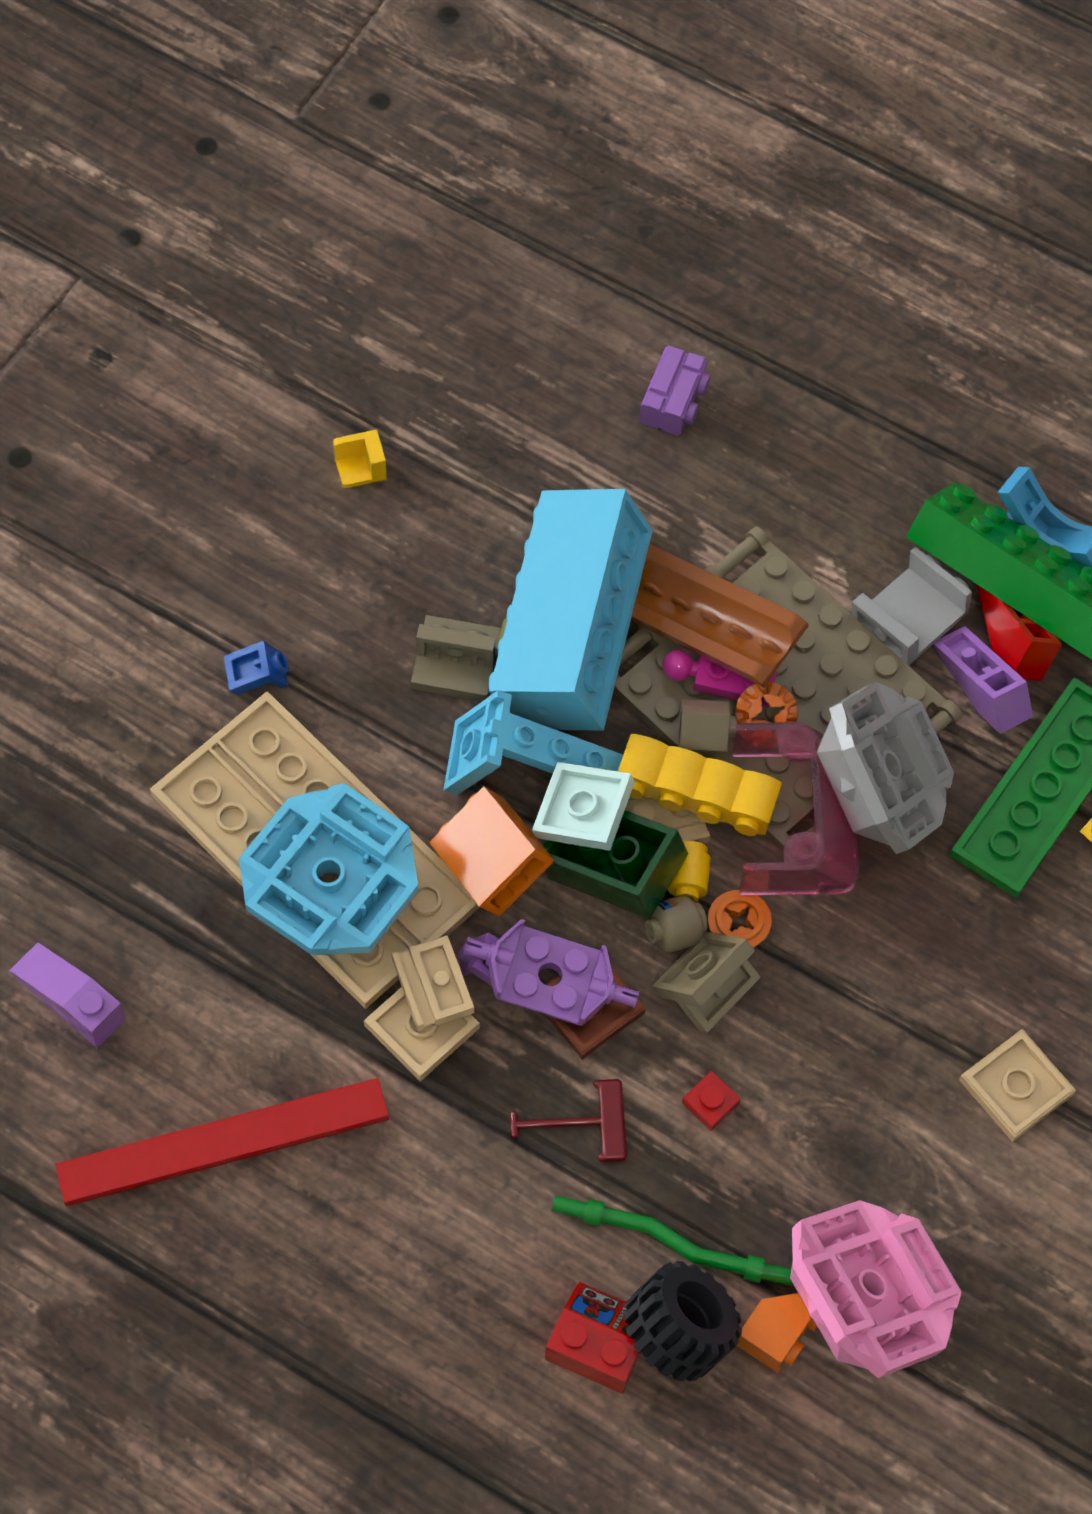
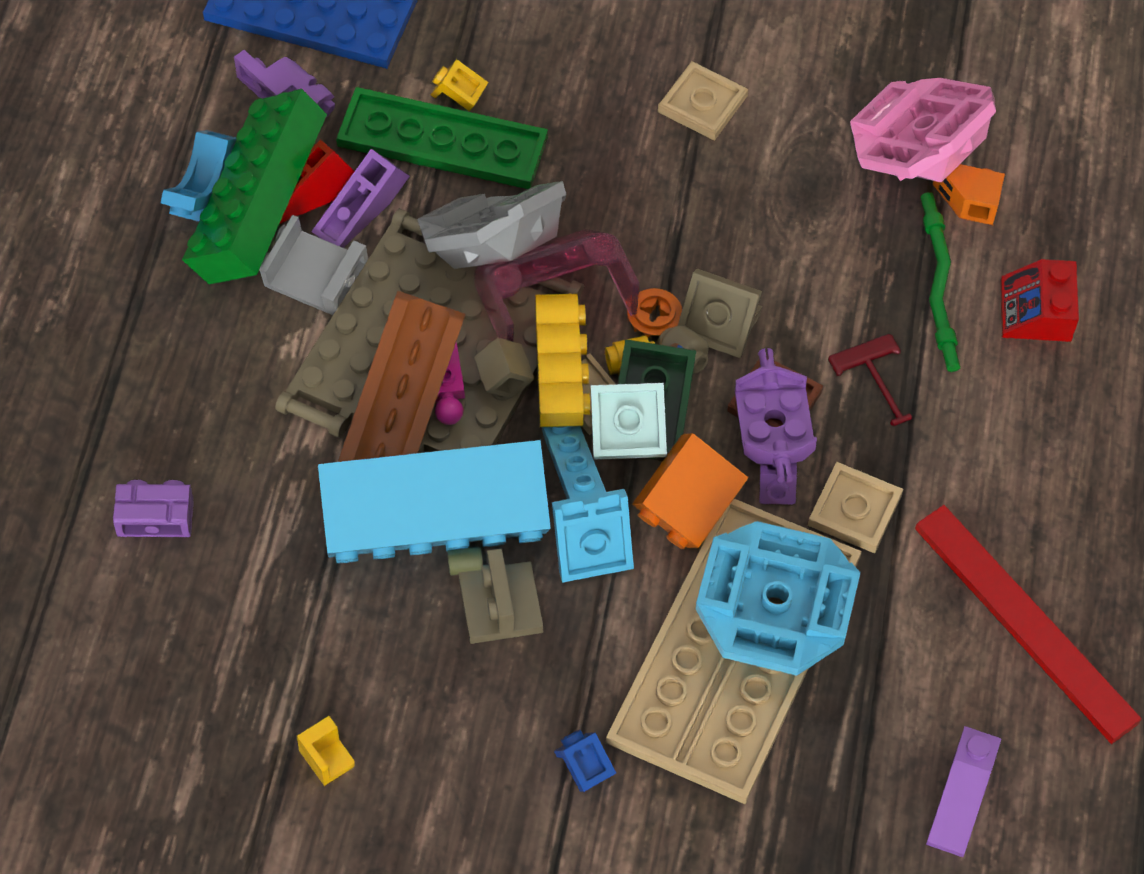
camera: 110 degrees left, 5 degrees down
tan plate [392,935,474,1032] -> none
black tyre [624,1261,742,1382] -> none
red plate [682,1071,741,1131] -> none
orange gear [735,682,798,744] -> none

